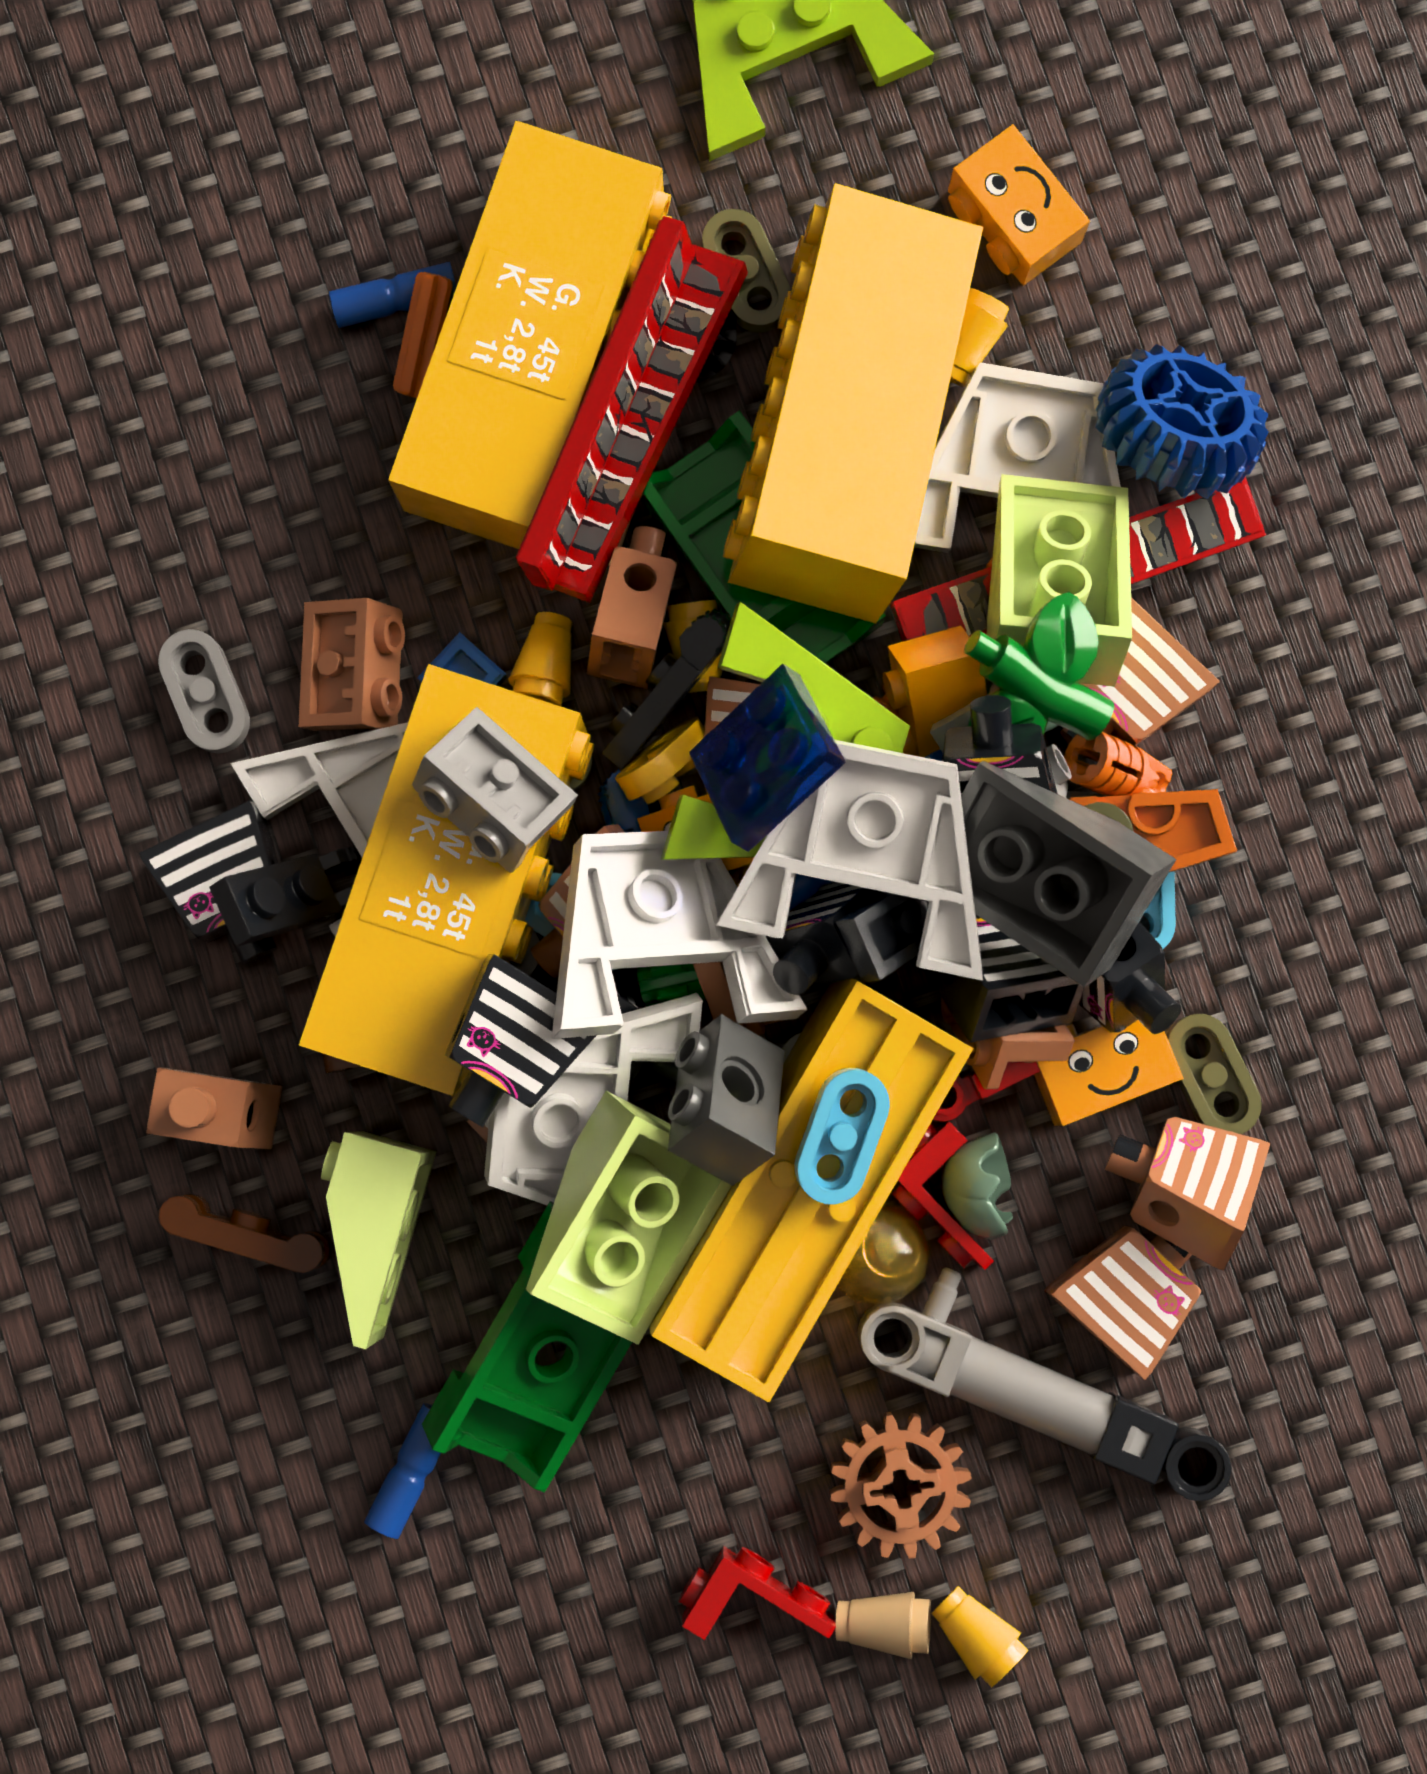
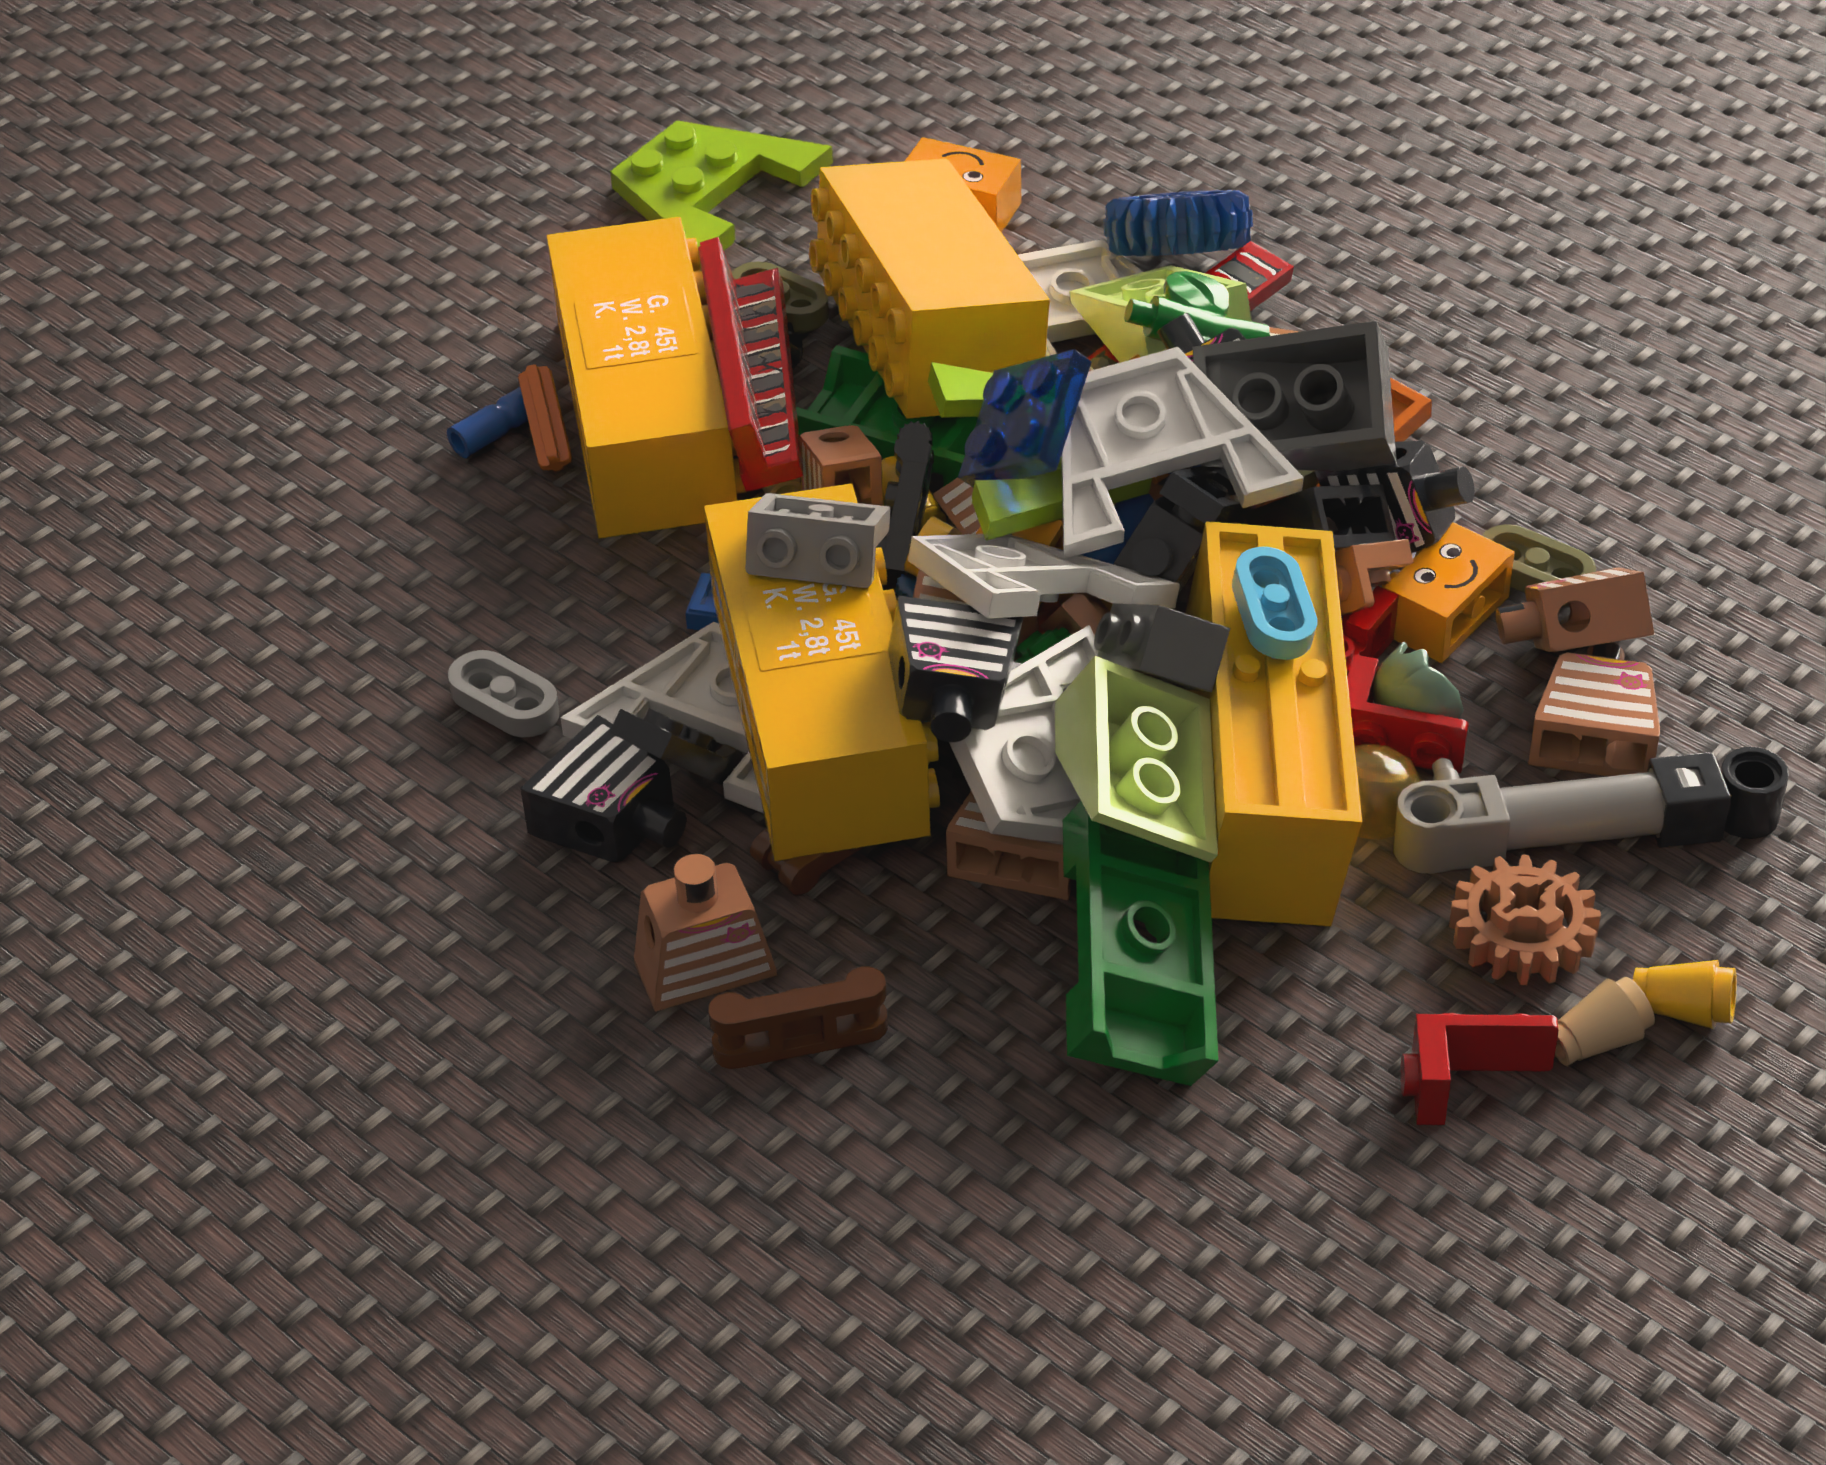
camera: 30 degrees left, 40 degrees down
nougat bracket [298,598,405,731] -> none
yellowish green slope [321,1131,436,1349] -> none
blue piece [364,1403,441,1539] -> none

